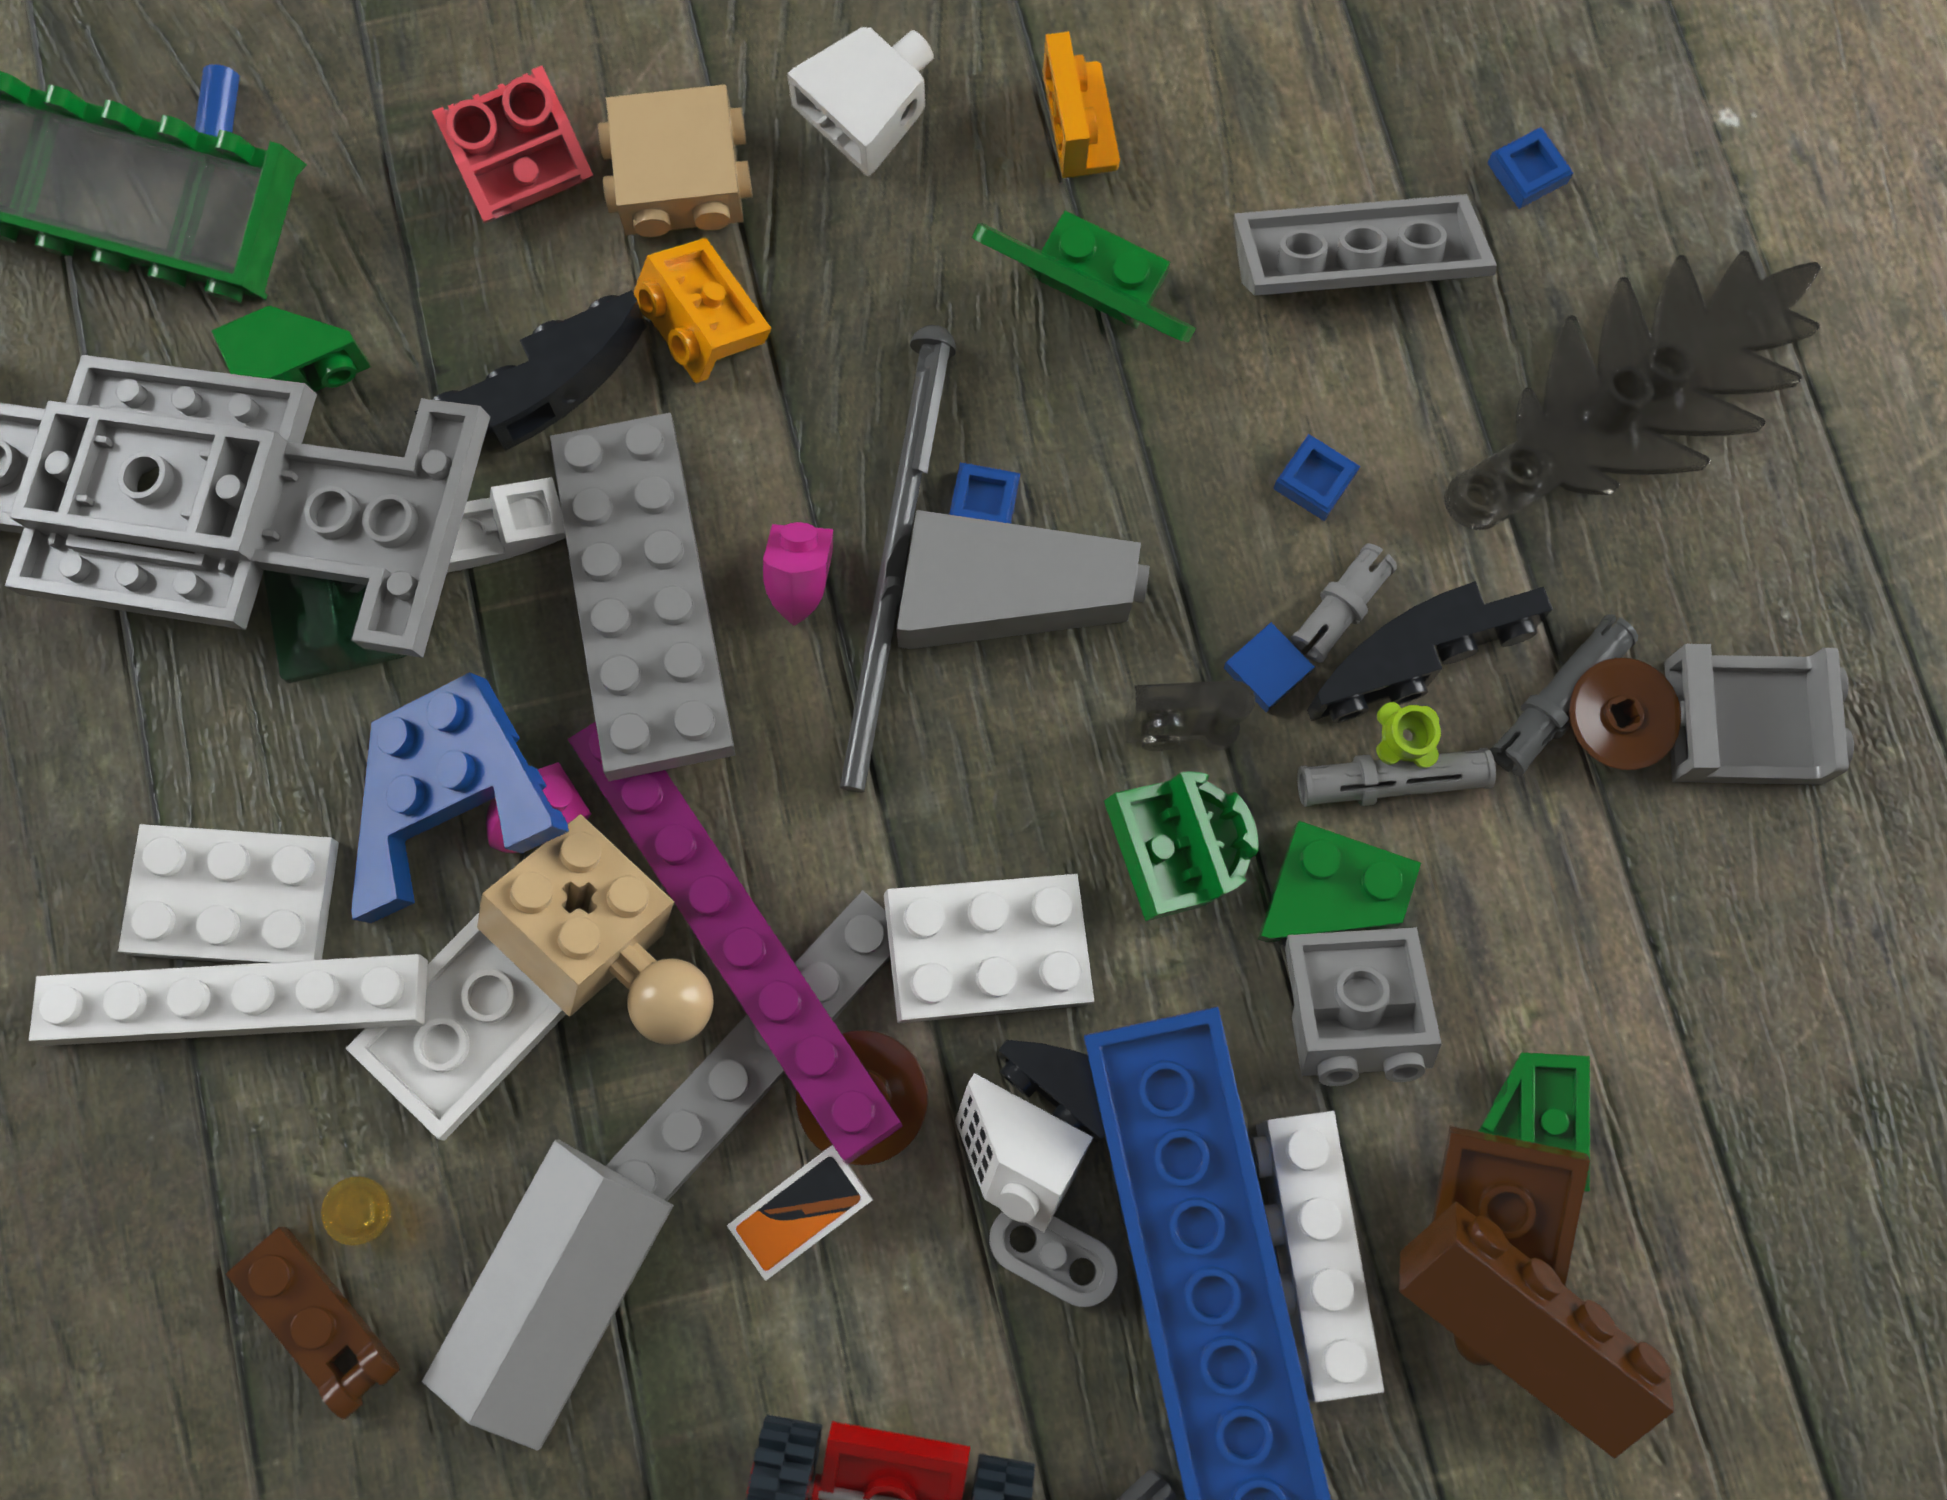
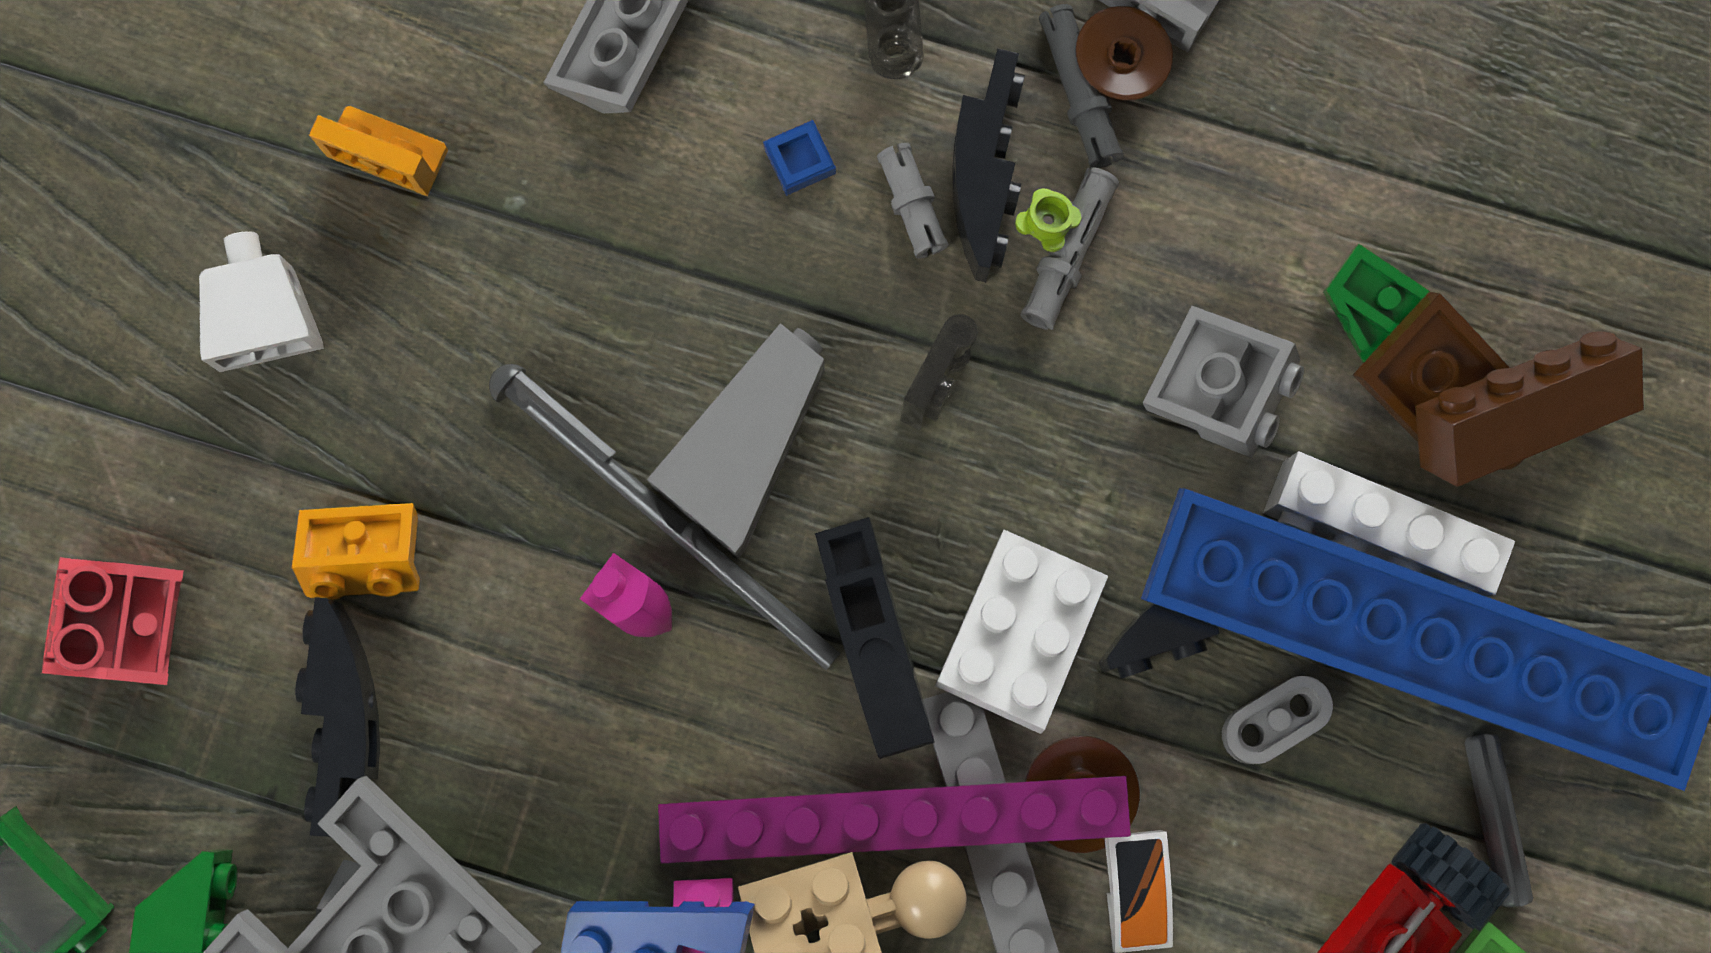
camera: 60 degrees left, 5 degrees up
white slope [447,477,566,573] -> none
light grey plate [550,412,736,781] -> none
tan brick [598,84,752,237] -> none
blue tile [949,462,1020,524] -> none
white slope [955,1073,1093,1232] -> none
green plate [971,210,1196,342] -> none
green slope [1104,771,1259,922] -> none
blue tile [1223,622,1314,713] -> none
green wing [1258,821,1421,942] -> none
none -> black slope [815,517,935,759]

